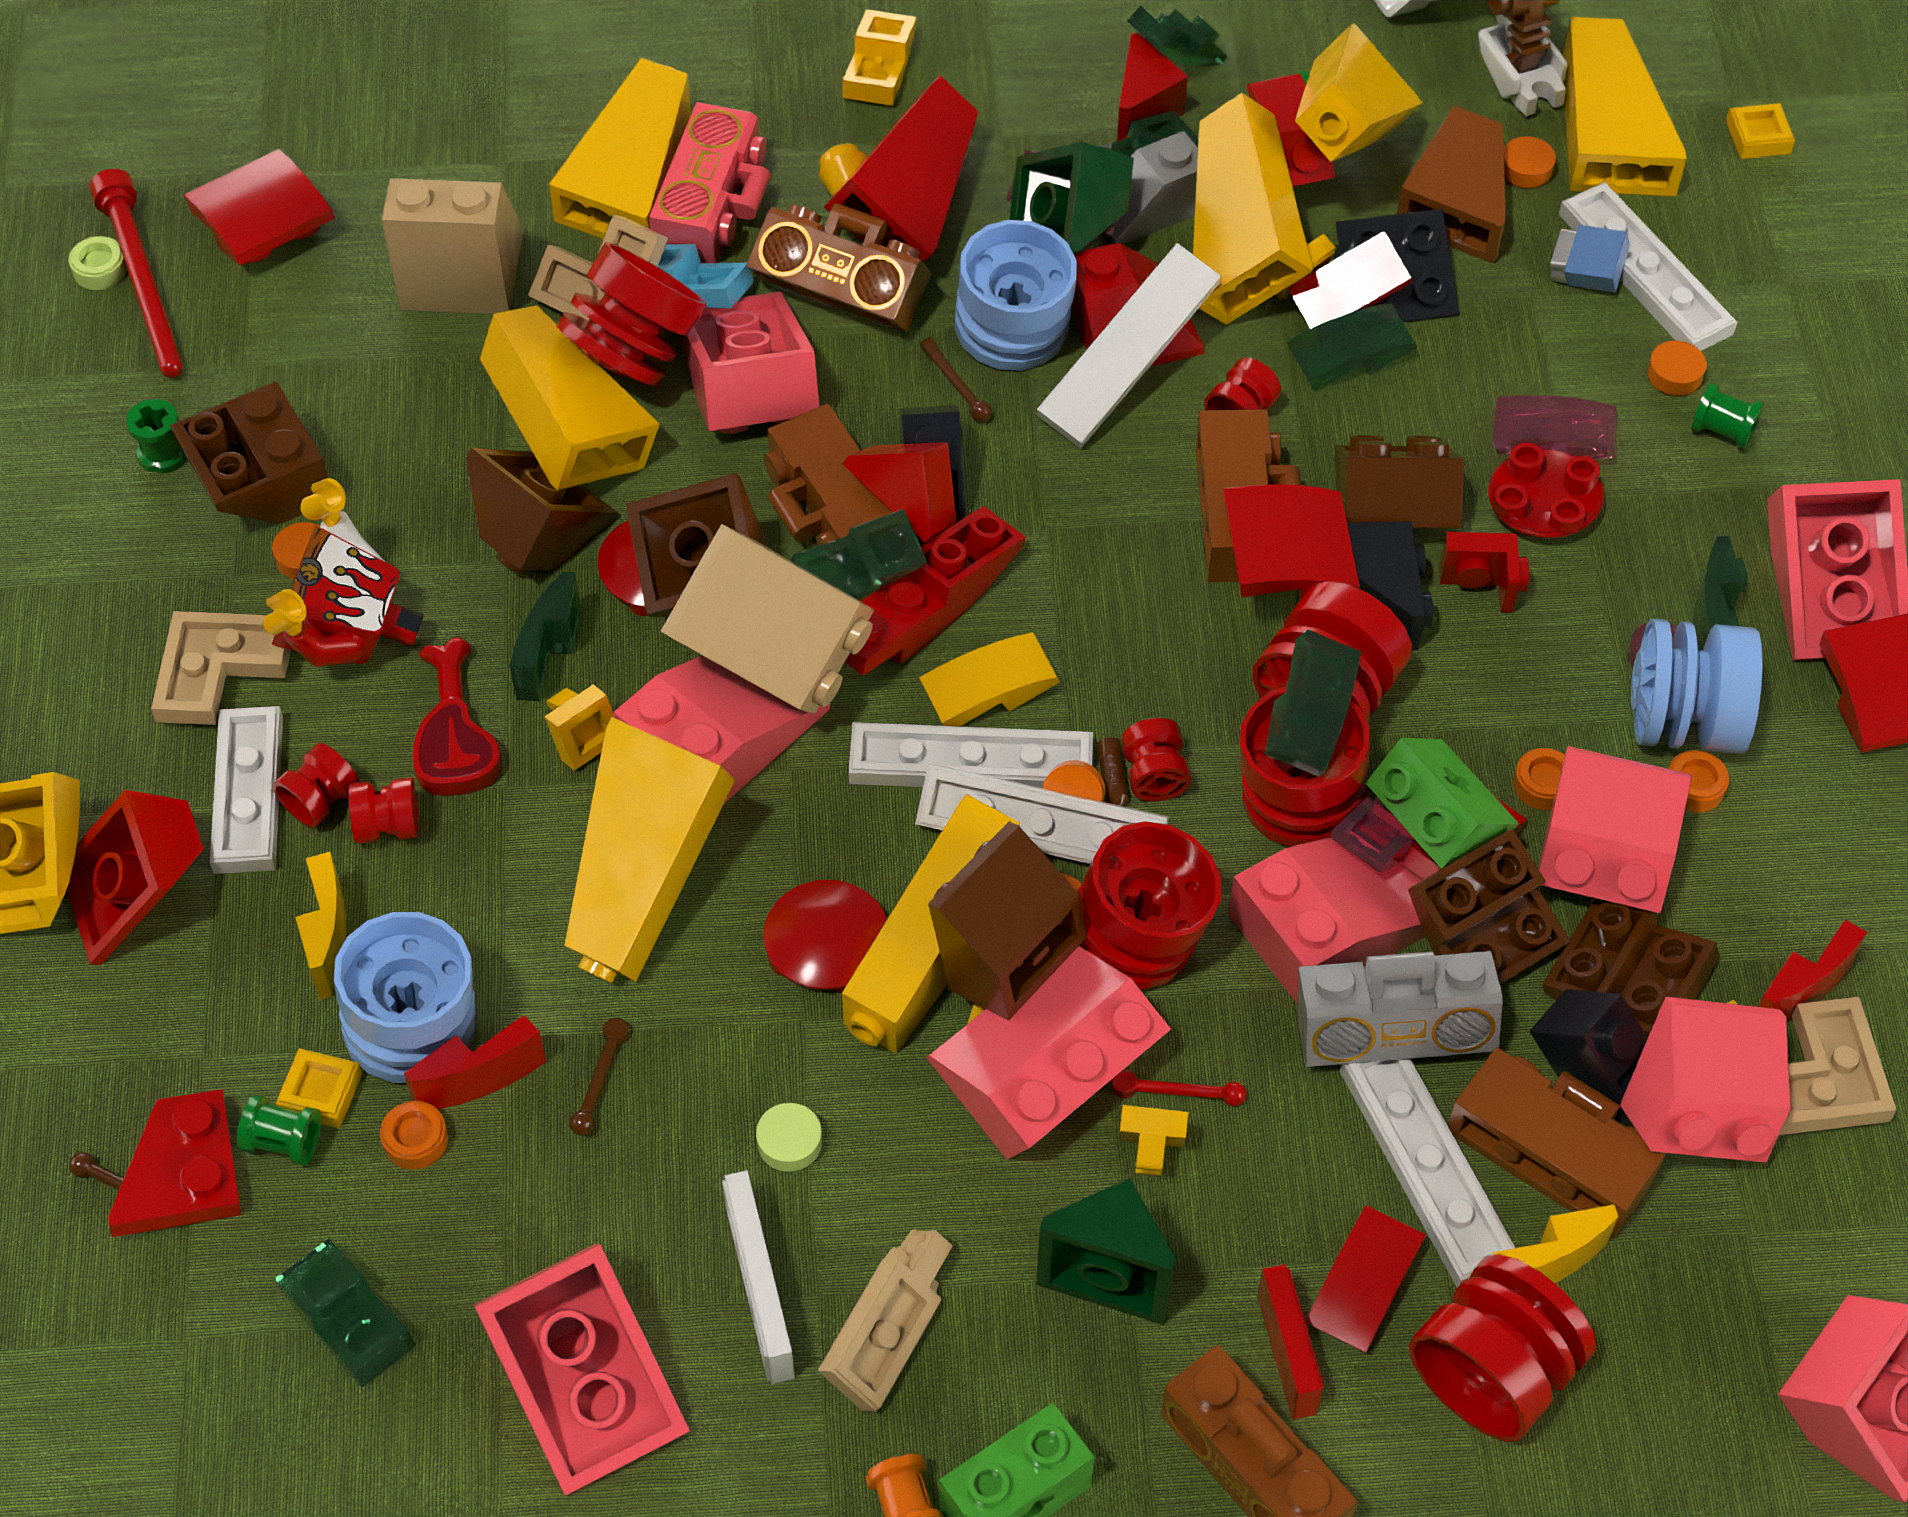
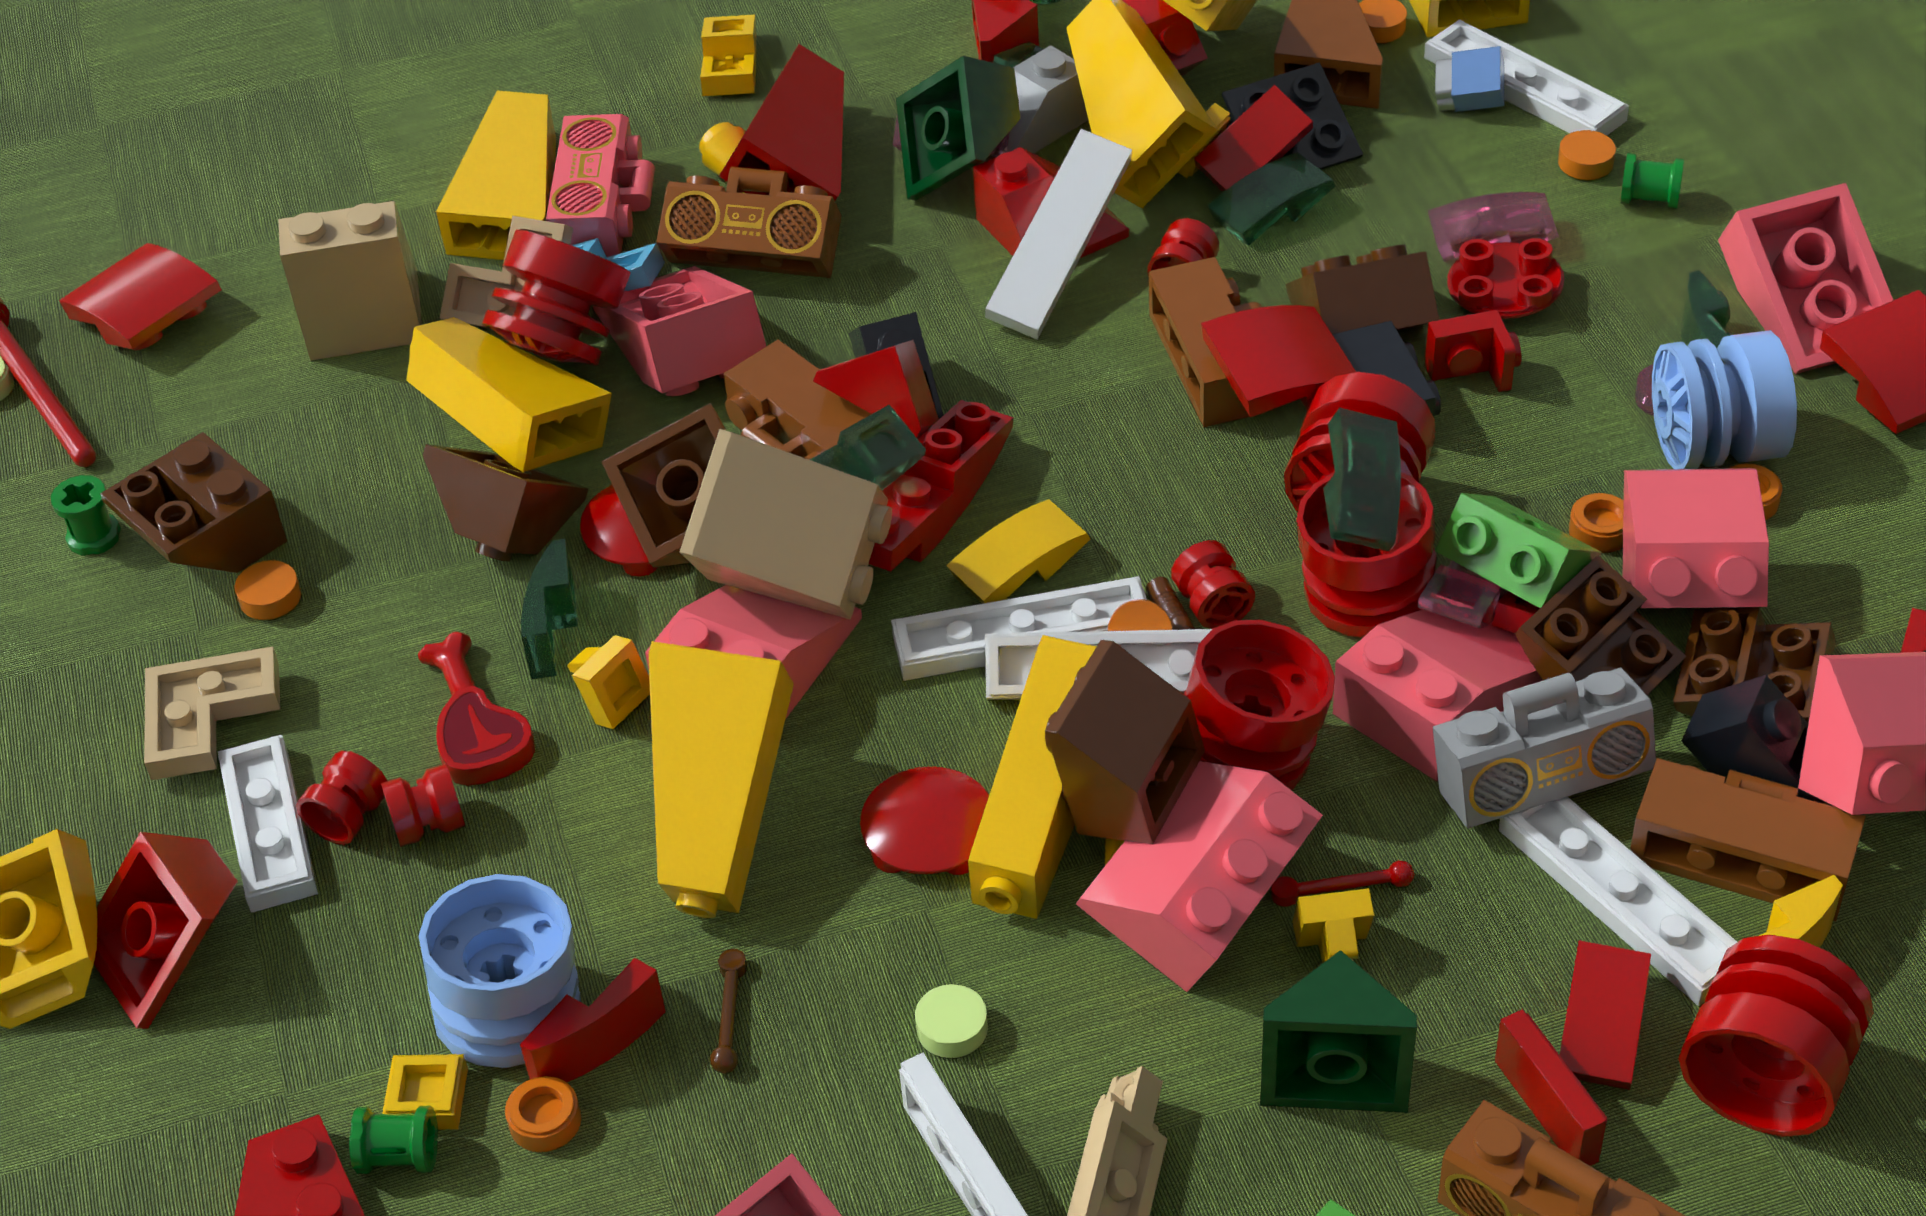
camera: 10 degrees left, 10 degrees down
torso [263,478,424,667] -> none
yellow slope [295,852,346,1000] -> none
reddish brown hinge [920,336,992,422] -> none
light blue wheel [954,220,1077,371] -> none

